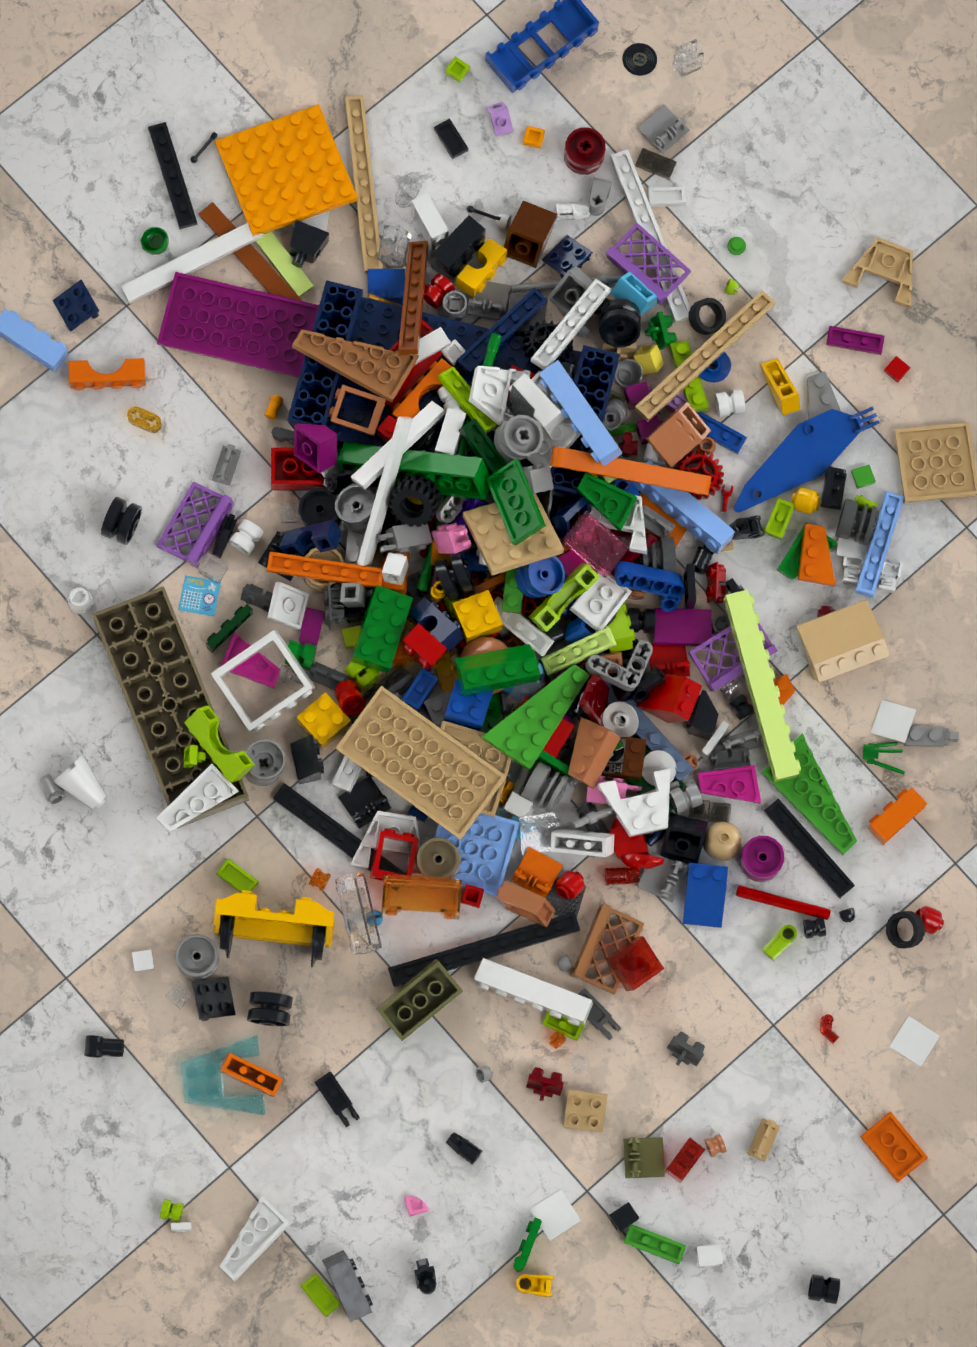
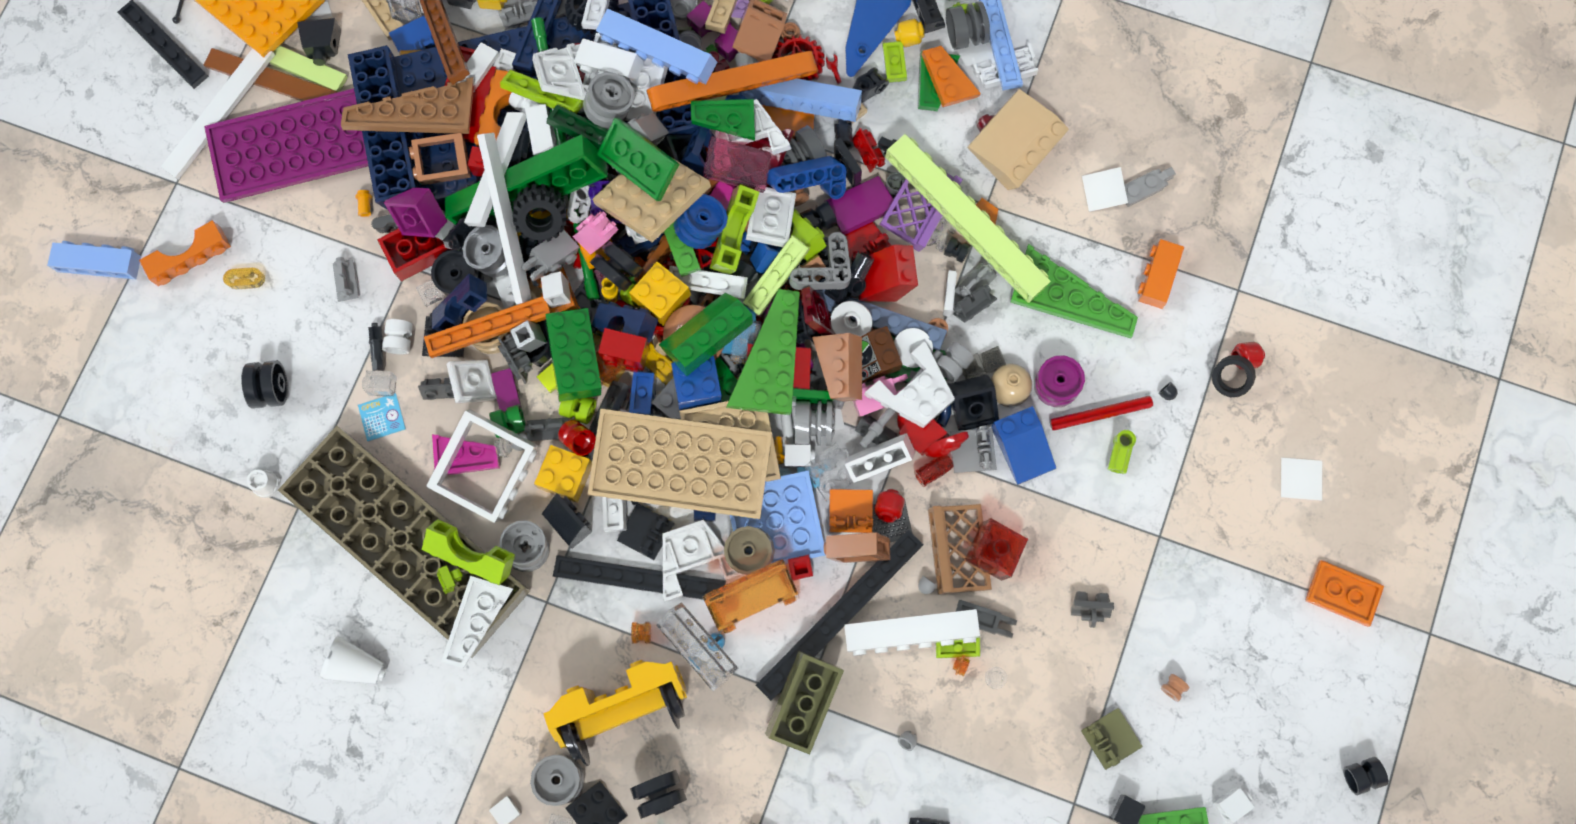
camera: 15 degrees left, 0 degrees up
light grey cone [40,774,65,804] -> none
dark blue hinge [53,279,99,332] -> none
green hair [140,227,169,255] -> none
medium lavender fence [156,482,234,569] -> none
dark green plate [206,604,253,653] -> none
lime tile [216,859,259,893] -> none
red window [370,828,419,886] -> none
red wheel [424,273,455,309] -> none
light grey wheel [442,291,467,321] -> none
dark grey sticker [506,385,535,418] -> none
dark red hips [526,1067,564,1101] -> none
tan hinge [564,1090,608,1132] -> none
light grey hinge [643,505,676,538] -> none
clear red brick [665,1138,705,1183] -> none
black slope [686,690,719,740] -> none
blue tile [696,412,747,455] -> none
dark pink wing [697,765,761,804] -> none
tan hinge [747,1118,780,1162] -> none
black tile [763,798,855,899] -> none
black wheel [803,917,826,939] -> none
clear red arm [820,1014,839,1044] -> none
green plant [862,742,905,774] -> none

